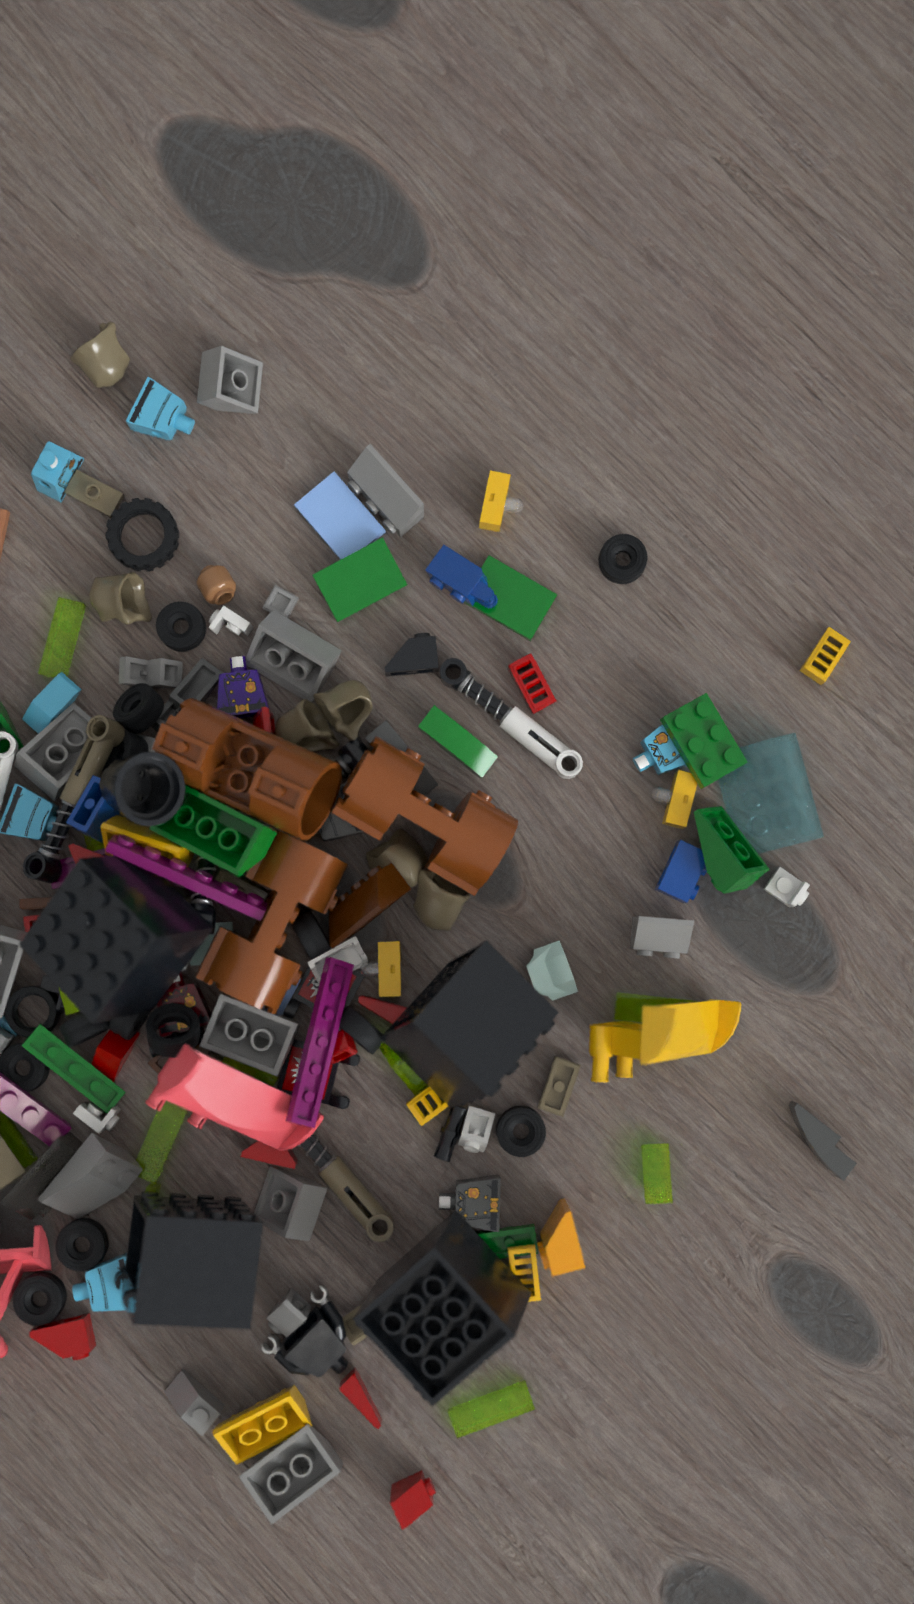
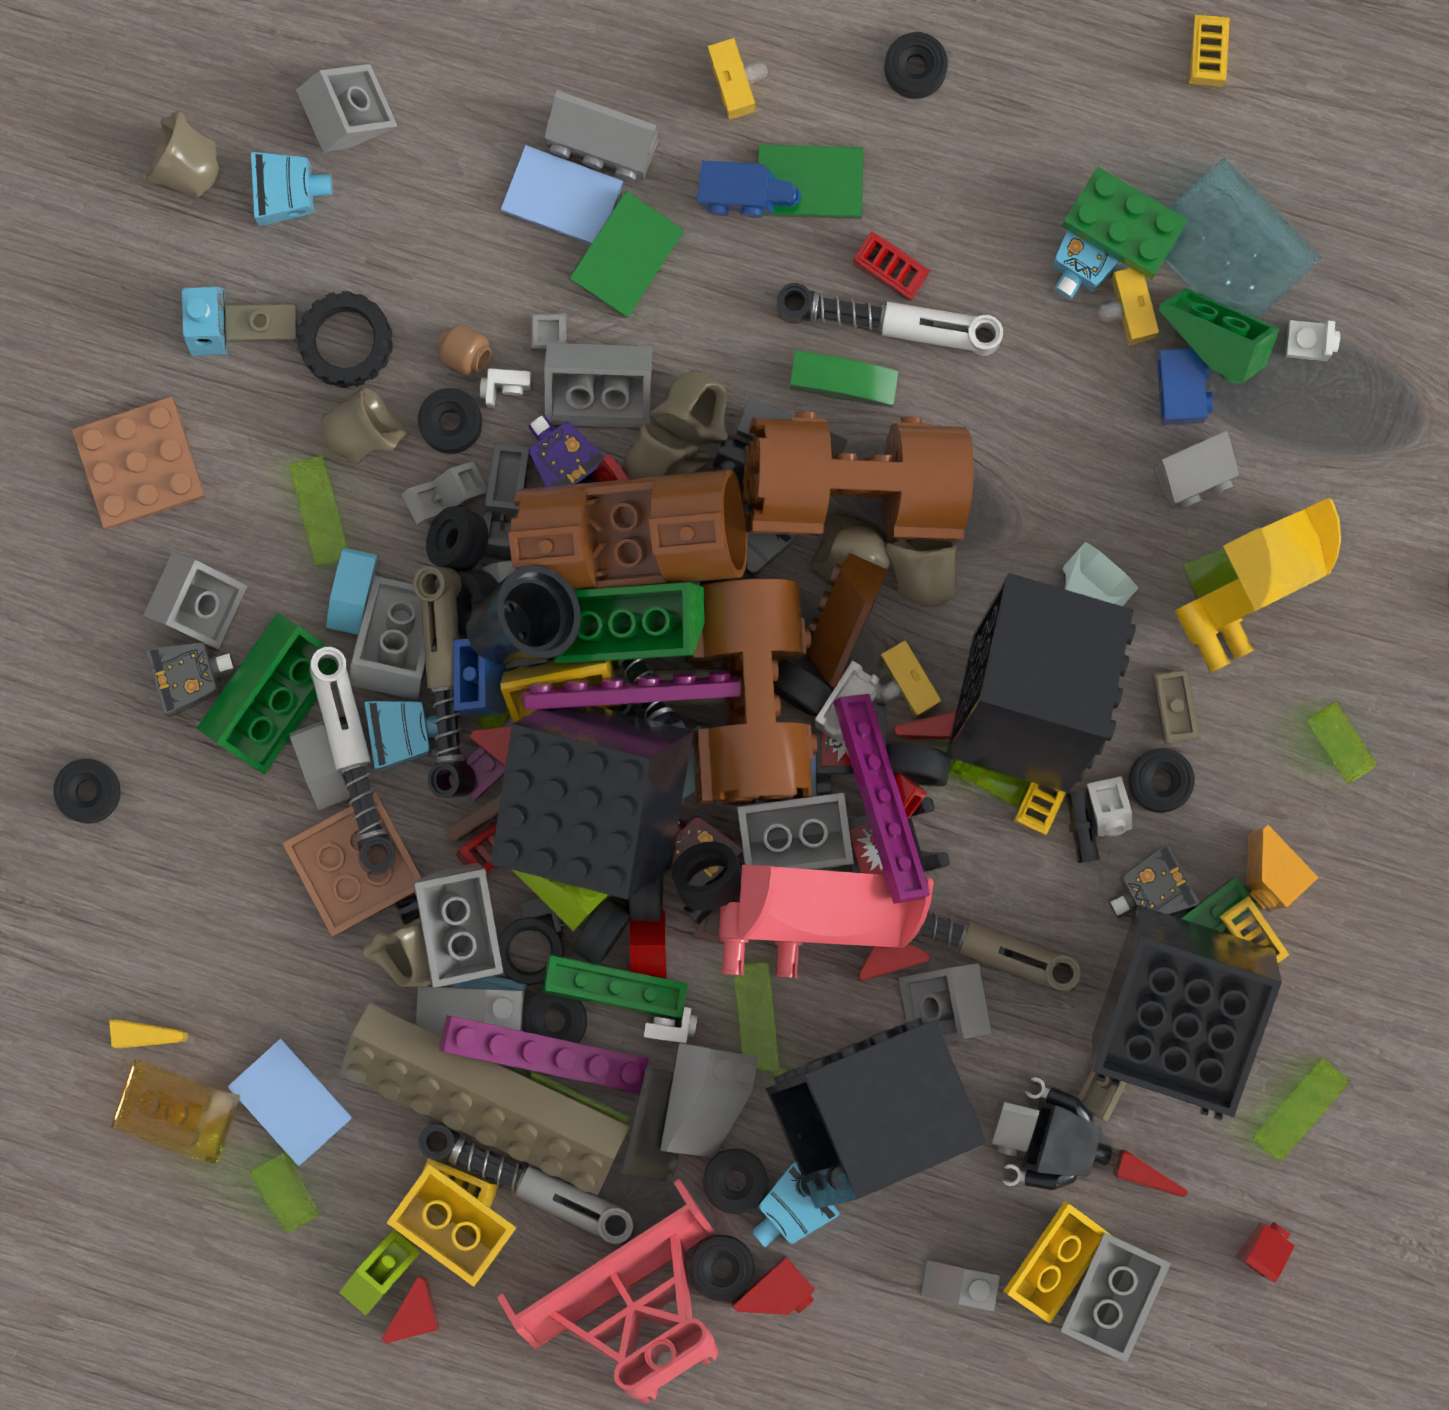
camera: 20 degrees left, 0 degrees up
black slope [385,633,439,677] -> none

